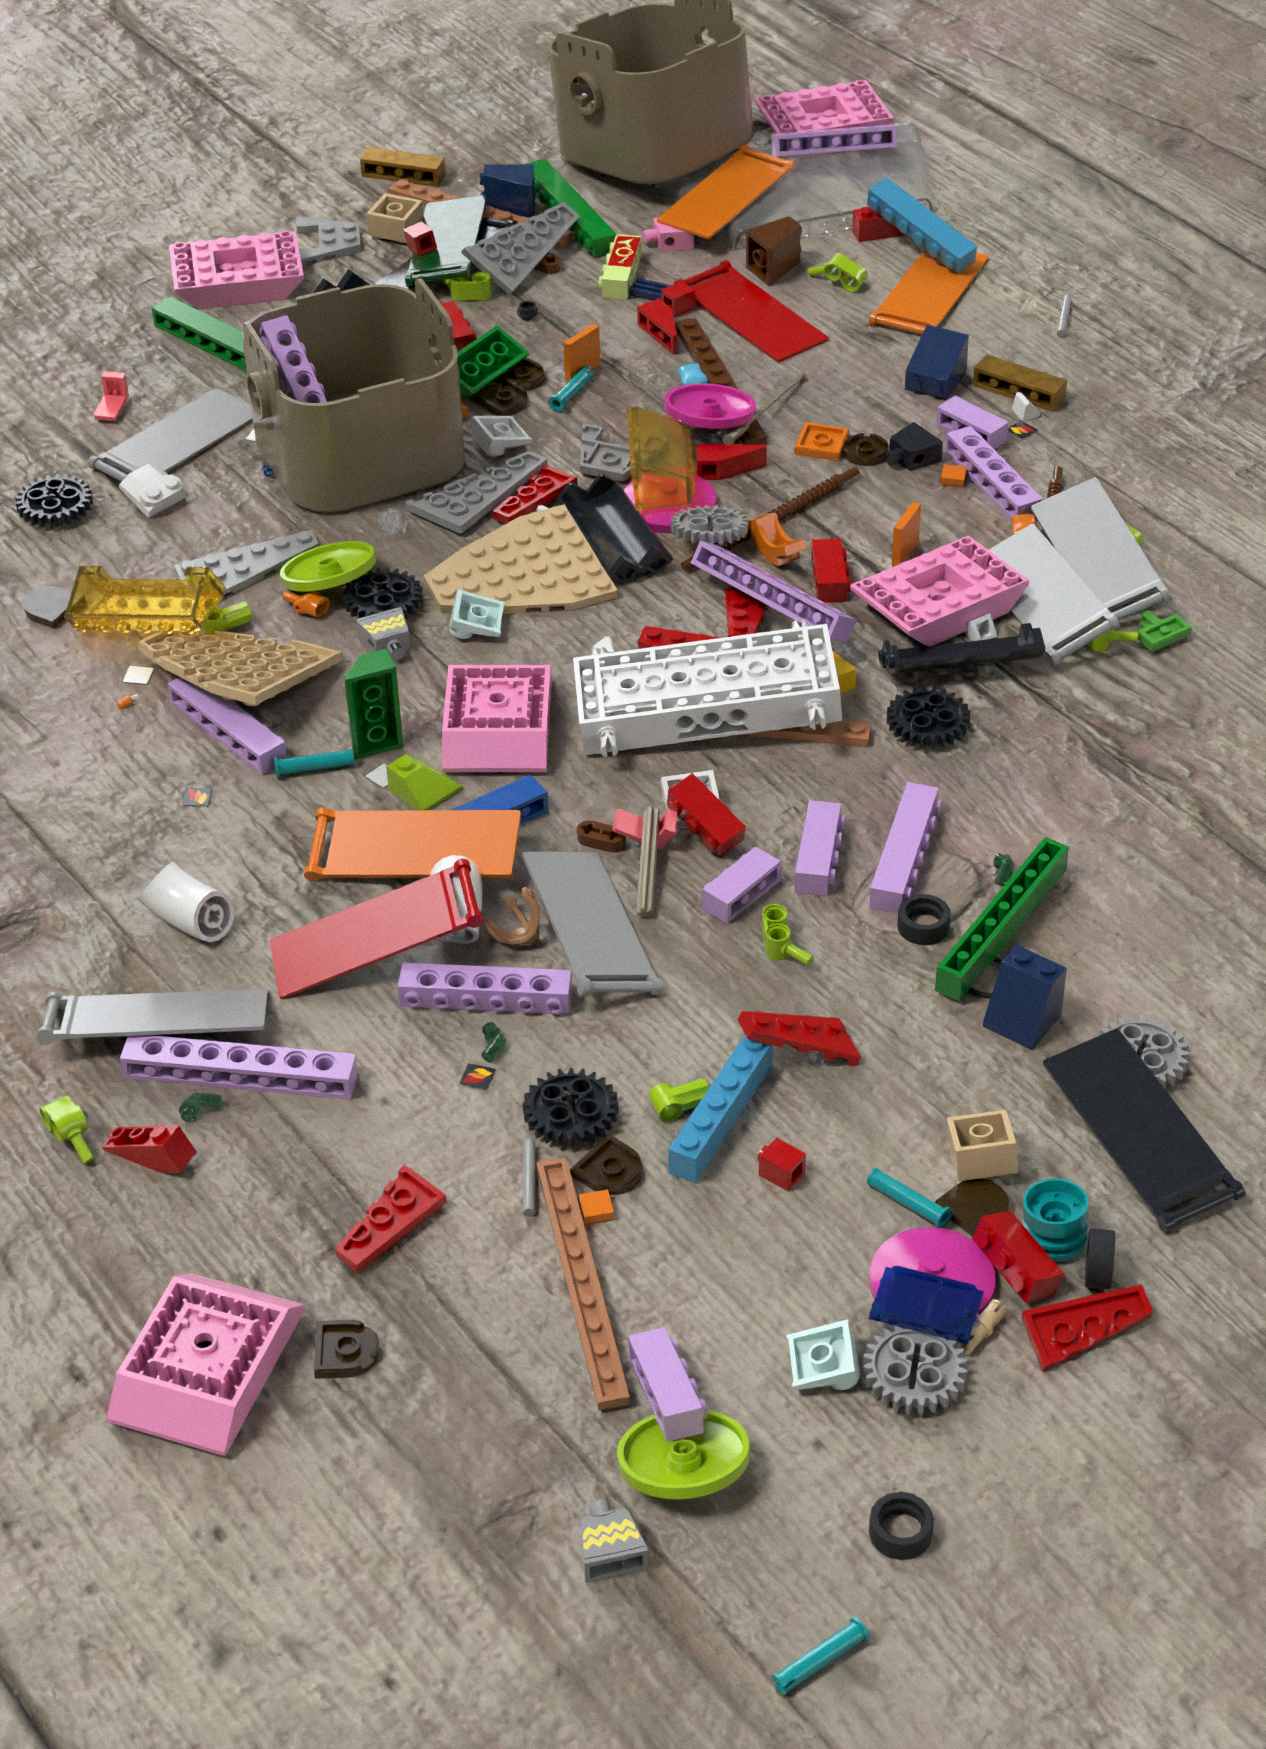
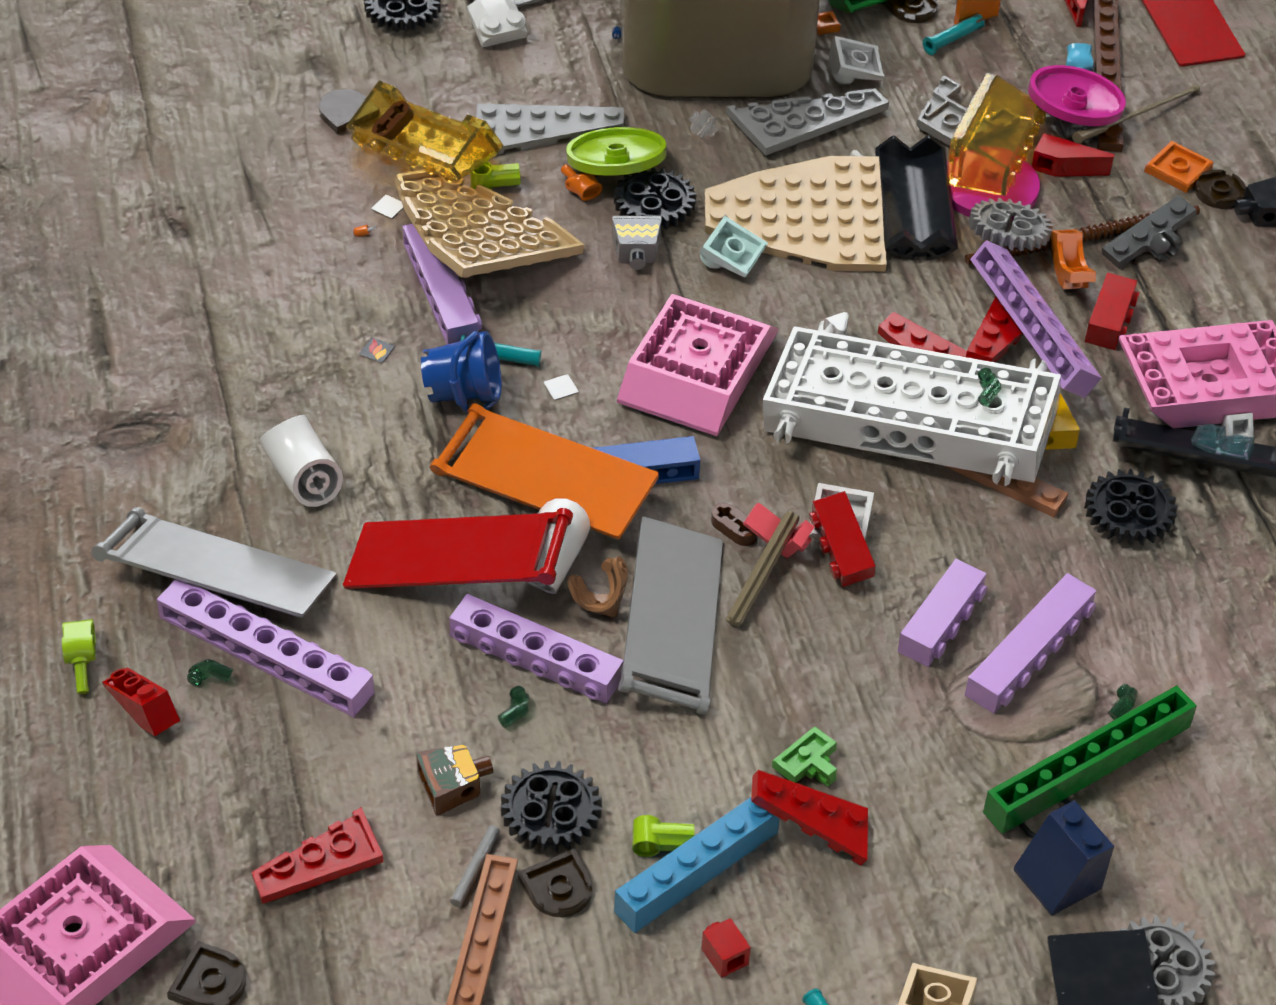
camera: 20 degrees right, 5 degrees up
green slope [344,649,404,760] -> none
lime slope [386,754,462,810] -> none
black sticker [459,1063,496,1090] -> none
dark brown tile [473,383,528,416] -> none
red wing [493,465,578,524] -> none
orange tile [578,1190,614,1224] -> none
lavender brick [702,846,781,924] -> none
lime beam [762,904,814,966] -> none
orange tile [891,502,921,567] -> none
black tyre [897,894,951,945] -> none
none -> reddish brown beam [372,101,414,144]
none -> torso [416,745,494,816]
none -> blue piece [421,331,502,414]
none -> bright green hinge [772,727,837,787]
none -> clear green arm [977,368,1001,407]
none -> dark grey plate [1102,195,1196,269]
none -> clear light blue slope [1191,424,1254,460]

